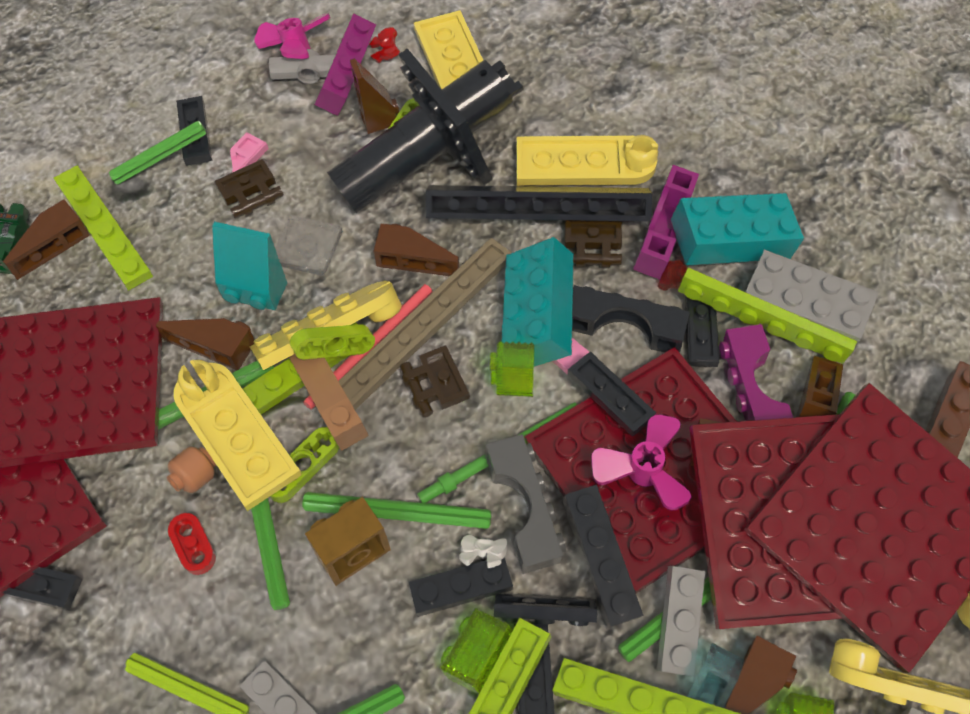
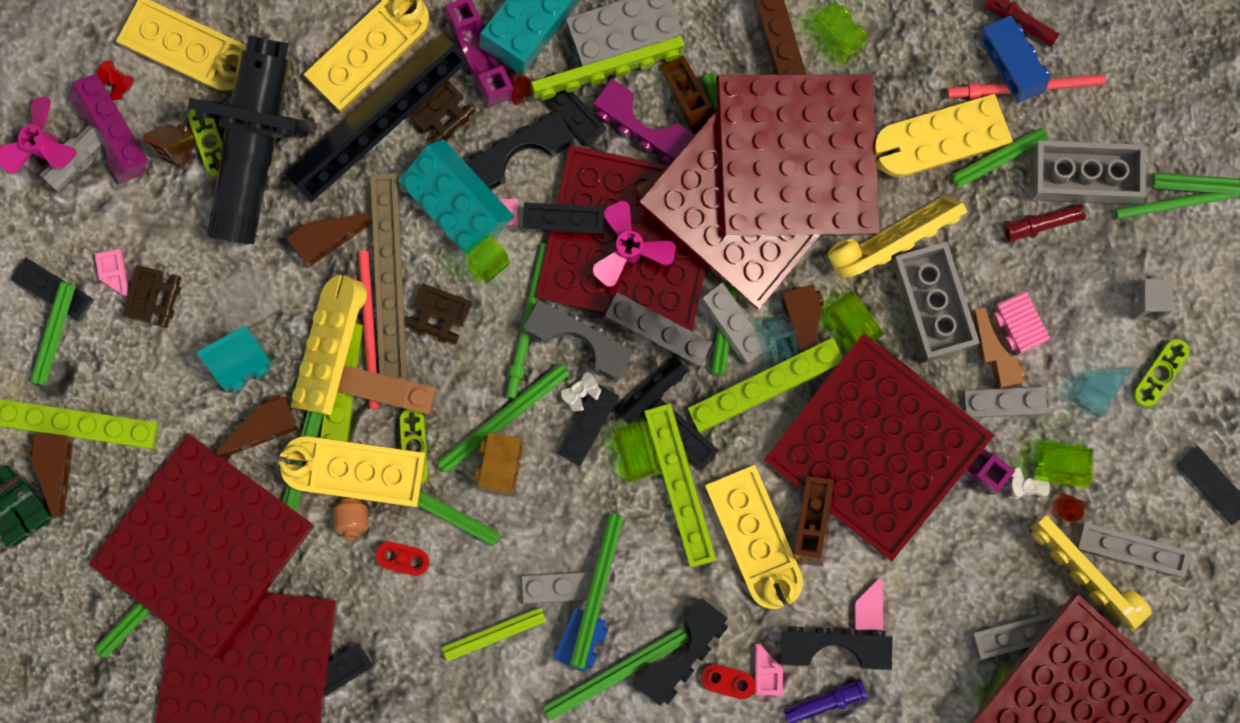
camera: 45 degrees left, 20 degrees up
lime beam [290,324,375,360] -> none

